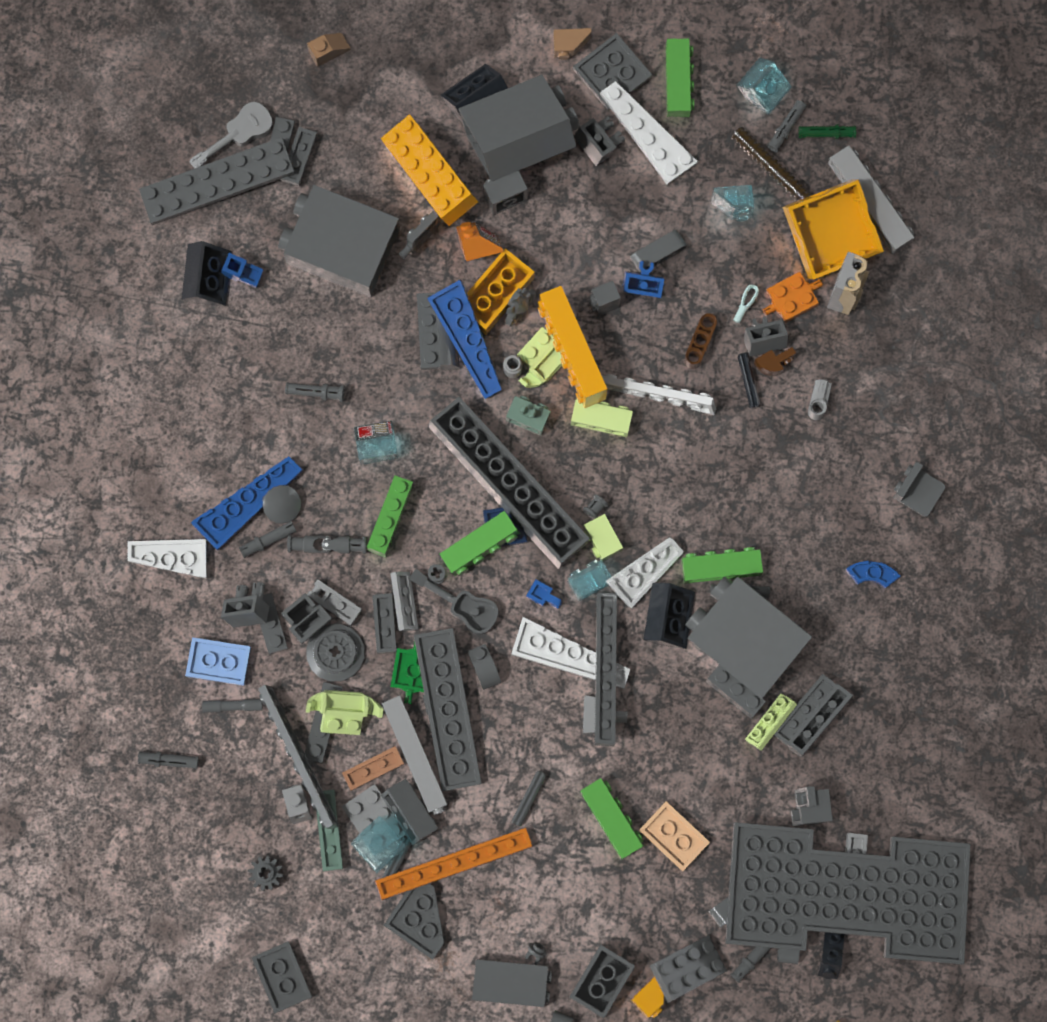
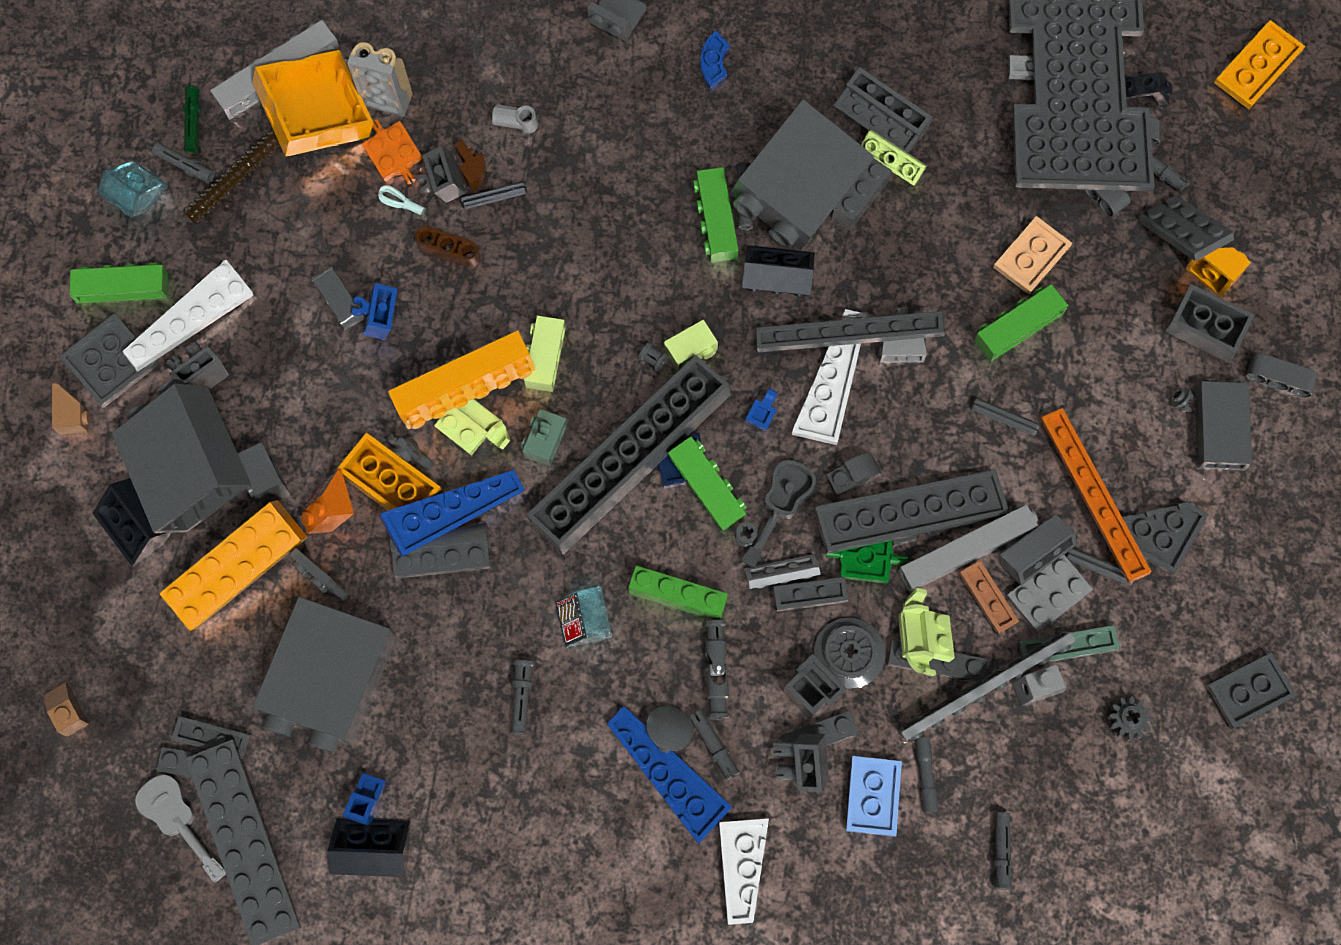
camera: 90 degrees left, 5 degrees down
light grey plate [307,579,362,626] -> none
clear light blue slope [351,816,407,874] -> none
light grey brick [503,355,523,378] -> none
clear light blue brick [567,560,611,602] -> none
dark grey brick [589,281,621,316] -> none
white wing [601,374,716,415] -> none
white wing [605,538,684,608] -> none
clear light blue slope [711,185,754,222] -> none
dark grey plate [791,786,833,826] -> none

